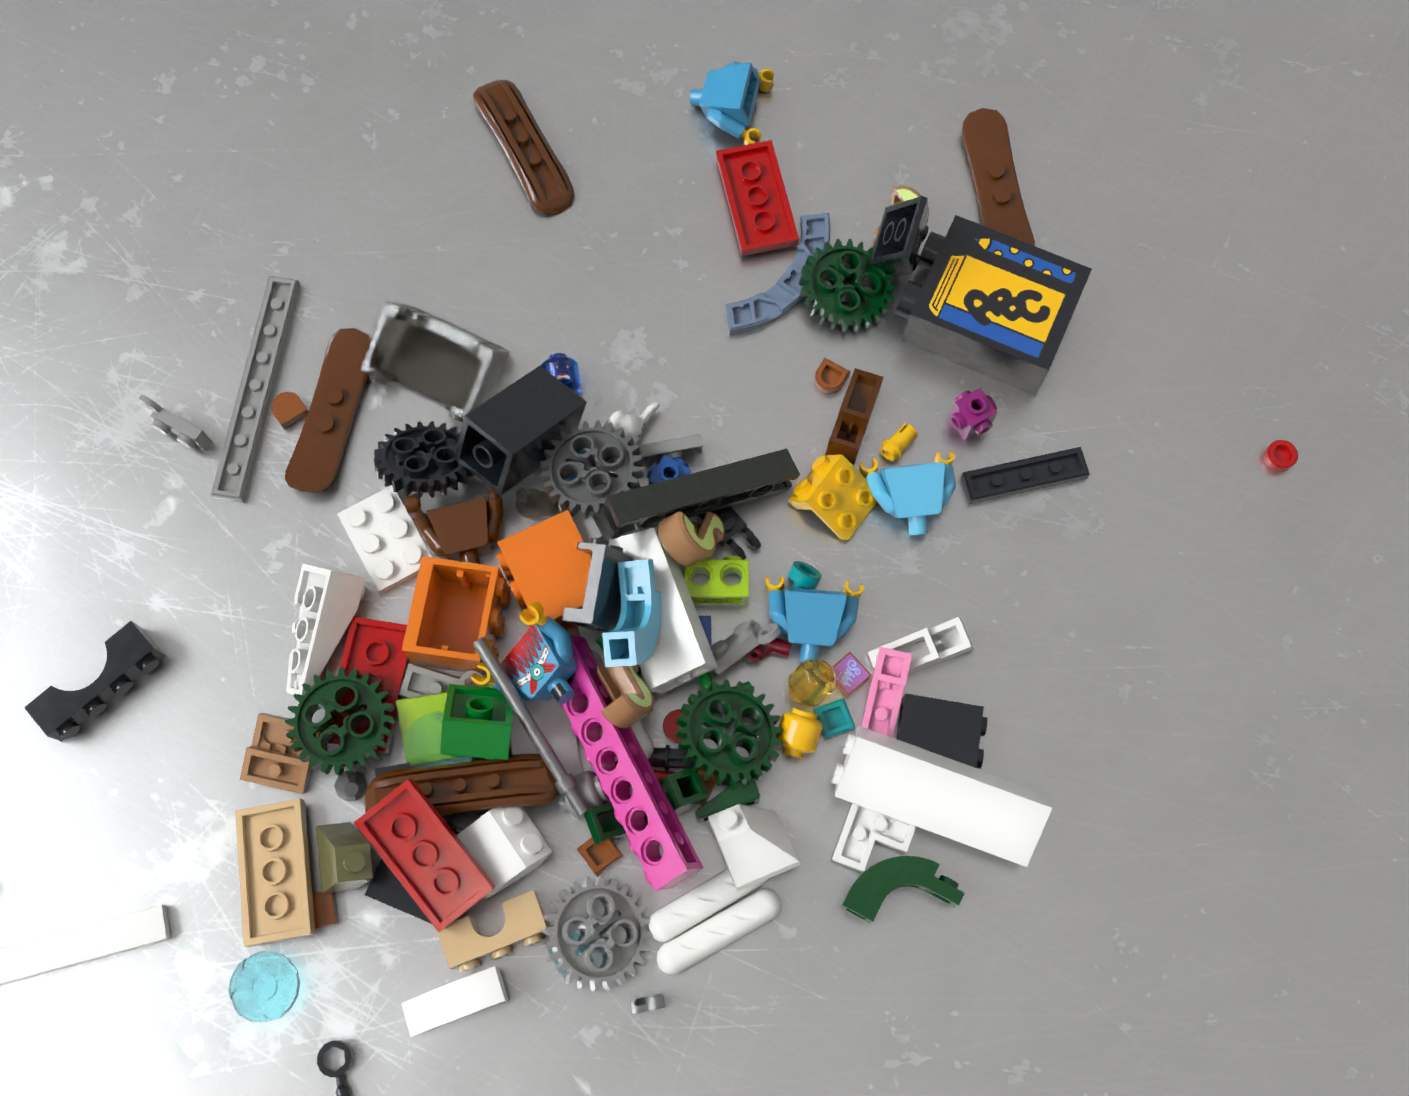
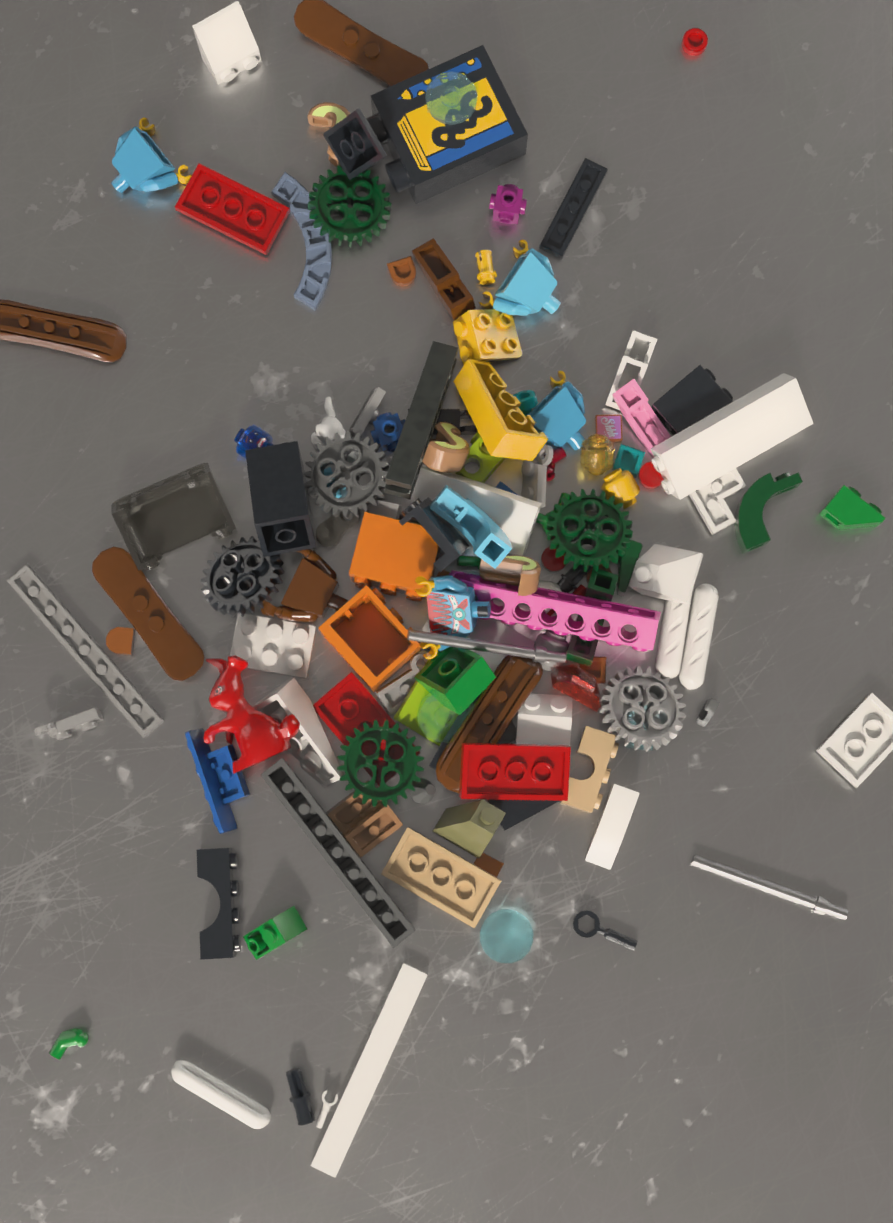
camera: 50 degrees left, 10 degrees up
none -> blue bracket [185,728,250,834]
none -> white slope [192,1,261,85]
none -> red animal [203,655,300,774]
none -> green slope [243,906,307,960]
none -> dark grey brick [261,758,416,948]
none -> clear light blue tile [425,71,478,125]
none -> yellow wedge [453,359,548,461]
none -> clear red slope [551,664,601,712]
none -> red tile [638,462,663,489]
none -> green slope [819,485,885,530]

